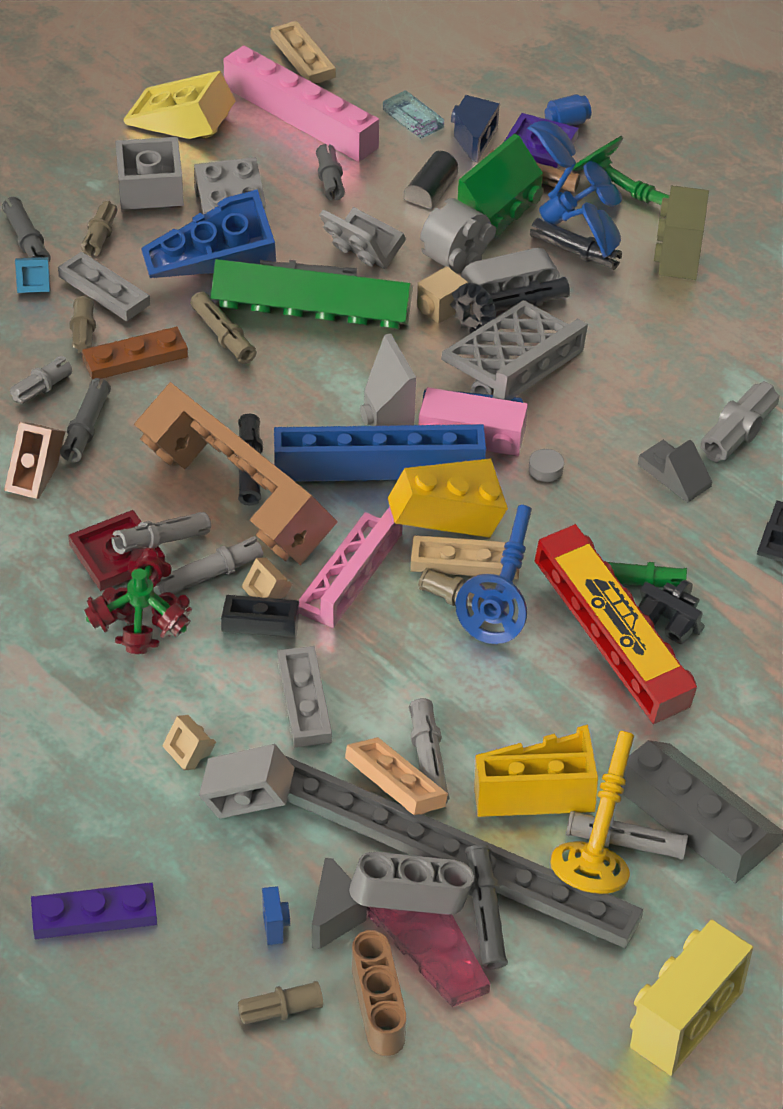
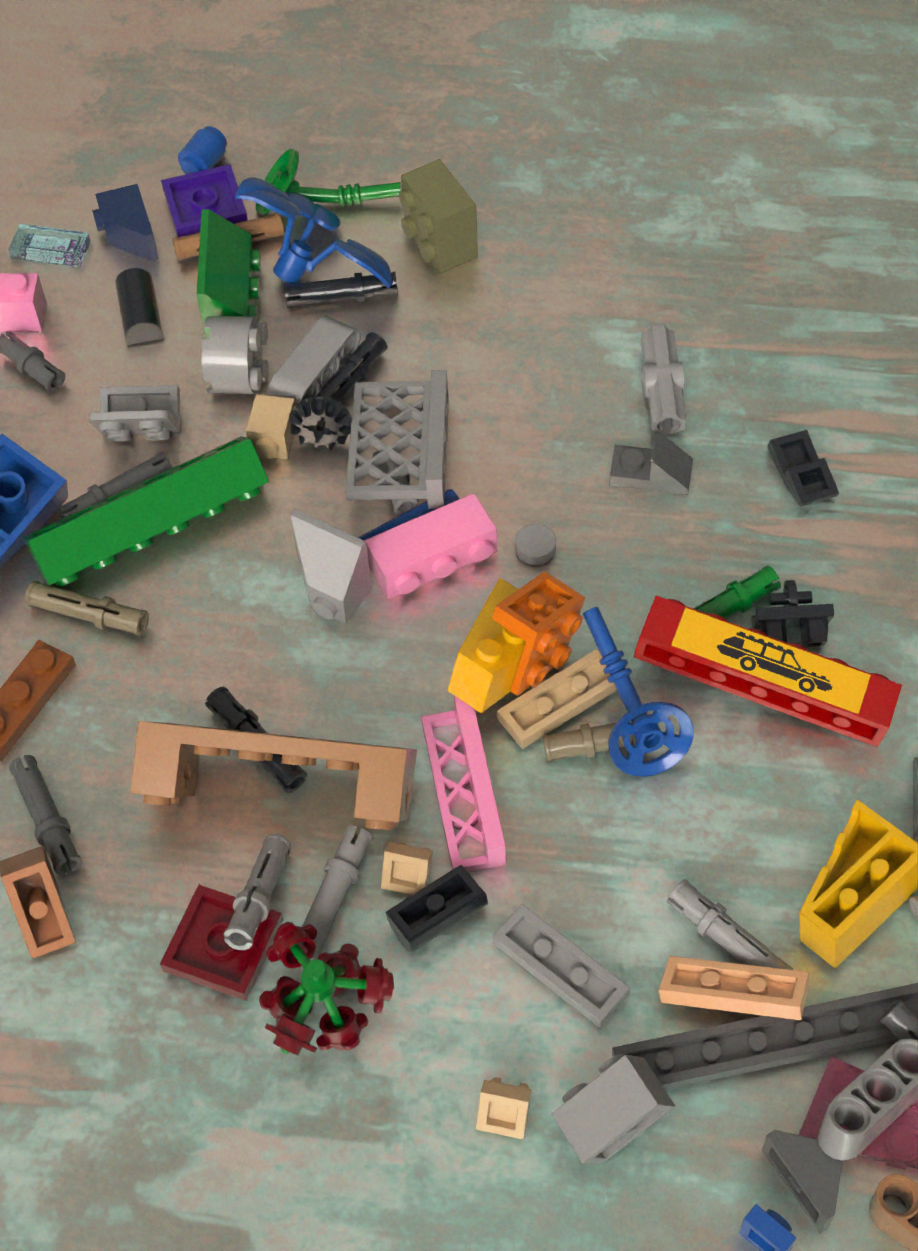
camera: 35 degrees left, 10 degrees up
blue brick [274,424,486,481] -> none
none -> orange bracket [492,571,586,696]

